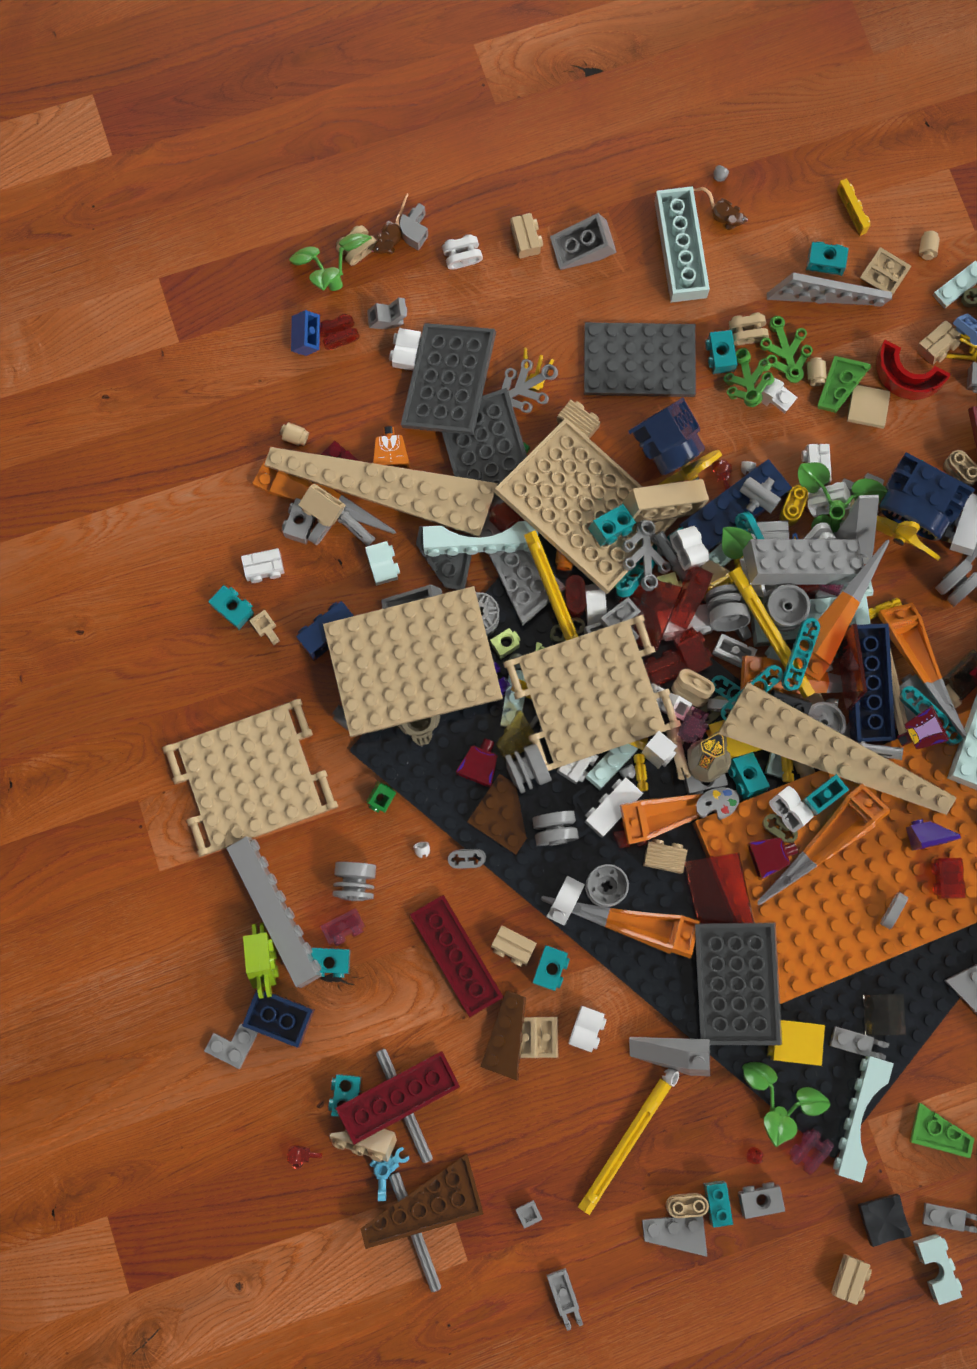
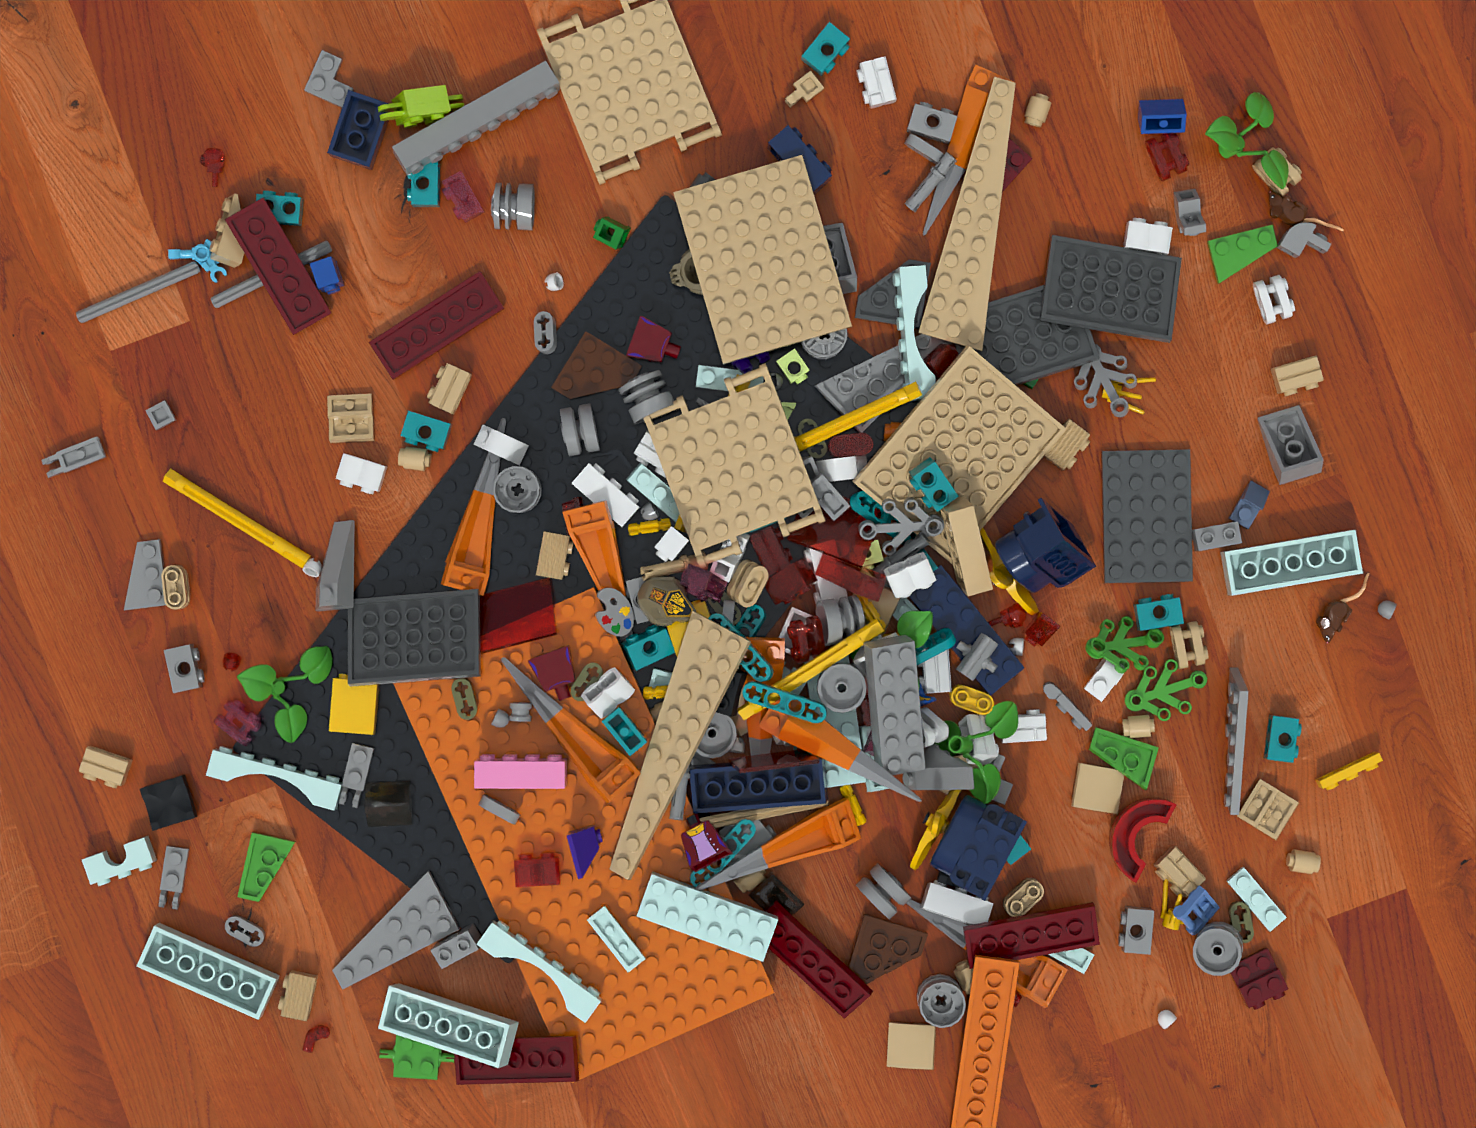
camera: 90 degrees right, 10 degrees up
tan brick [299,484,346,527] -> none
reddish brown wing [360,1154,484,1249] -> none
light aqua brick [365,541,400,586] -> none
orange torso [373,426,410,469] -> none
reddish brown wing [480,990,526,1081] -> none
clear yellow wing [496,709,535,761] -> none
teal brick [703,1180,733,1228] -> none
none -> blue brick [310,256,345,295]
none -> tan brick [398,447,432,471]
none -> olive beam [451,678,478,720]
none -> bright pink brick [474,754,567,789]
none -> light grey hinge [491,709,509,728]
none -> light grey wheel [509,702,532,722]
none -> clear red brick [787,615,826,664]
none -> clear red slope [1022,612,1060,647]
none -> light grey hinge [1043,681,1092,731]
none -> light grey brick [1192,521,1242,551]
none -> bright green wing [1207,225,1278,284]
none -> sand blue slope [1228,480,1270,529]

